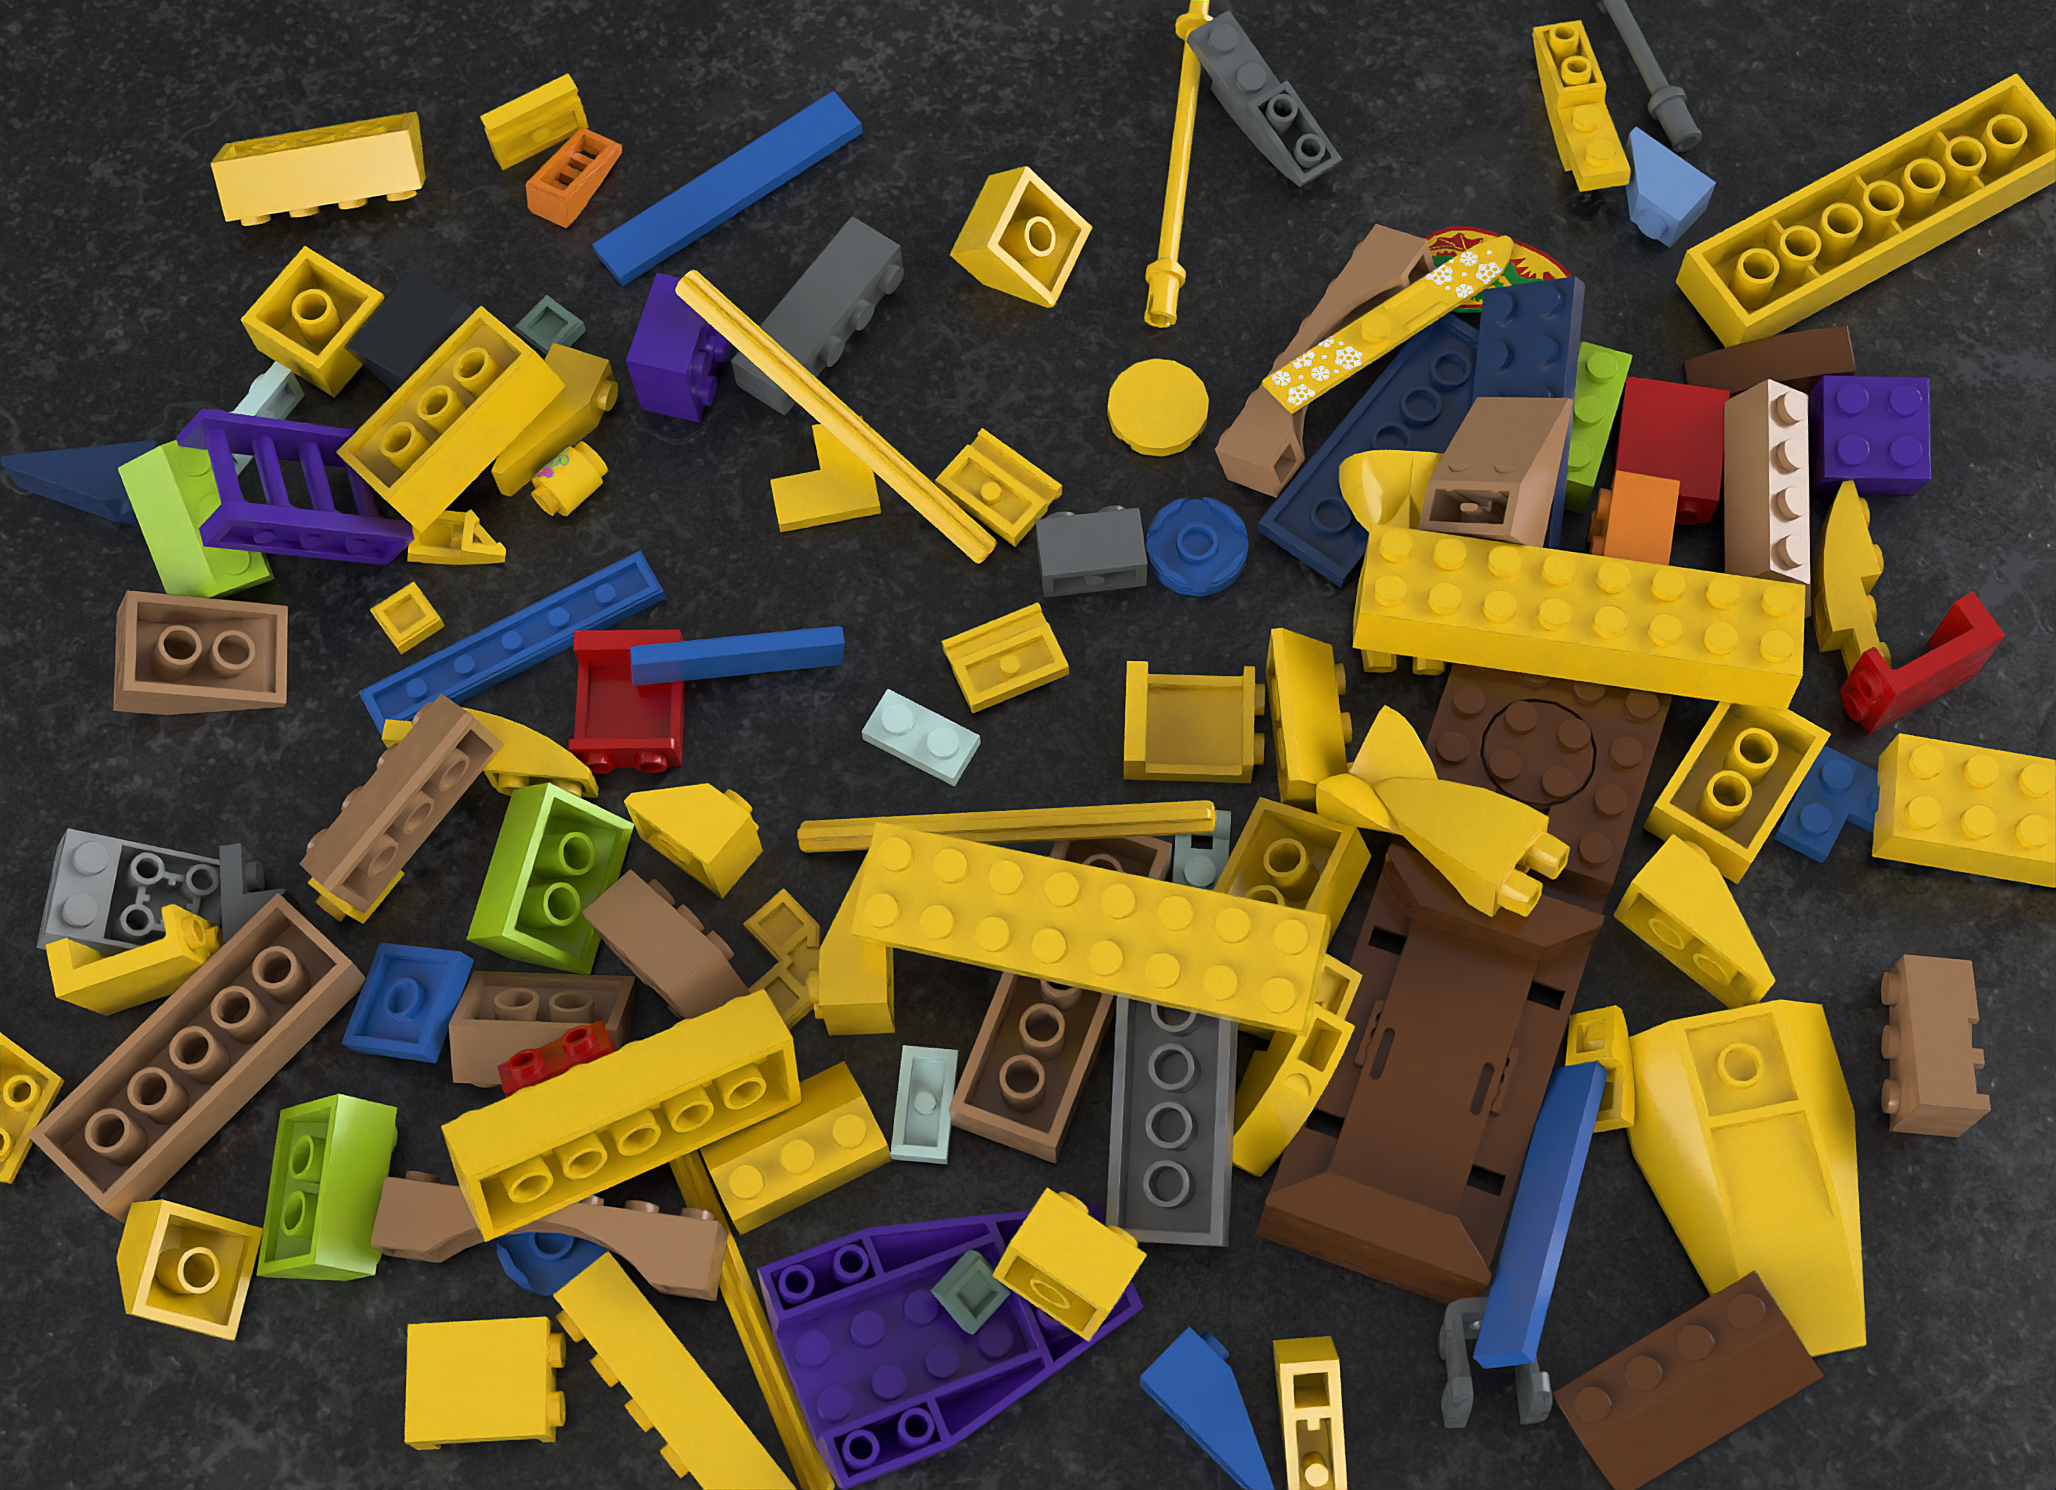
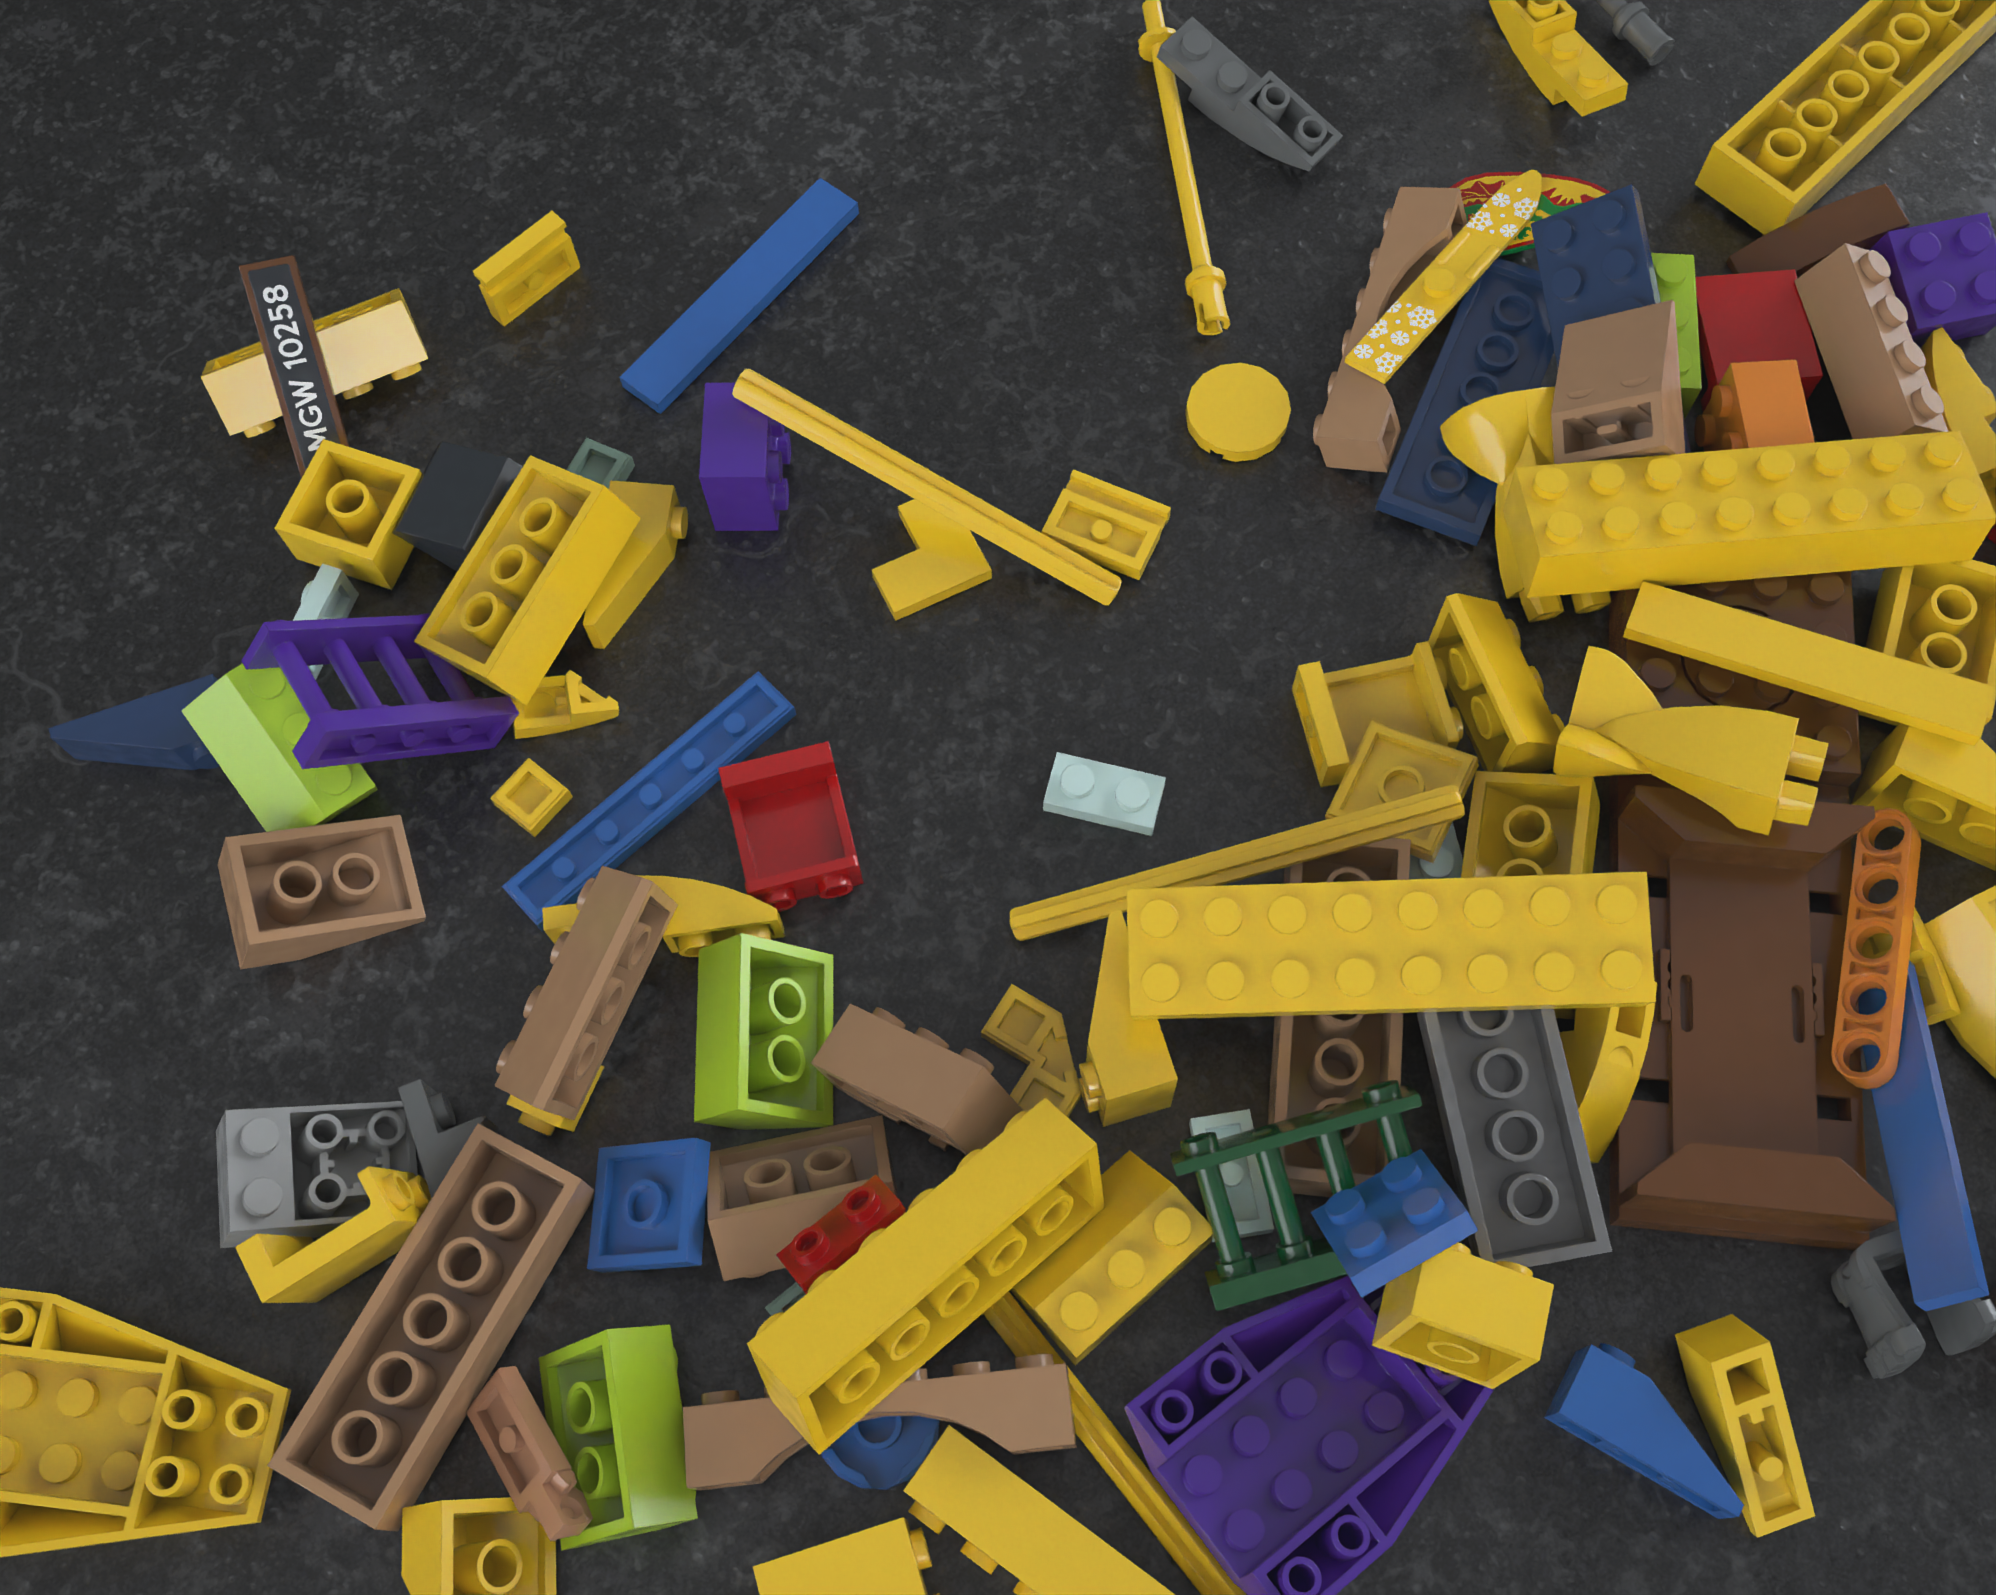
camera: 15 degrees left, 0 degrees up
orange slope [525,127,622,228] -> none
yellow brick [531,441,608,516] -> none
yellow slope [624,783,763,899] -> none
blue tile [630,626,845,686] -> none
dark grey brick [731,216,904,416] -> none
sand green tile [931,1249,1012,1334] -> none
yellow plate [942,602,1069,714] -> none
yellow slope [950,166,1092,308] -> none
dark grey brick [1036,506,1147,598] -> none
blue tile [1145,497,1249,597] -> none
medium blue slope [1624,127,1716,248] -> none
none -> tile [239,255,350,478]
none -> nougat hinge [466,1366,593,1541]
none -> dark green fence [1170,1080,1462,1311]
none -> blue plate [1311,1149,1478,1298]
none -> yellow tile [1325,720,1479,863]
none -> yellow tile [1623,581,1996,746]
none -> orange beam [1832,808,1921,1089]

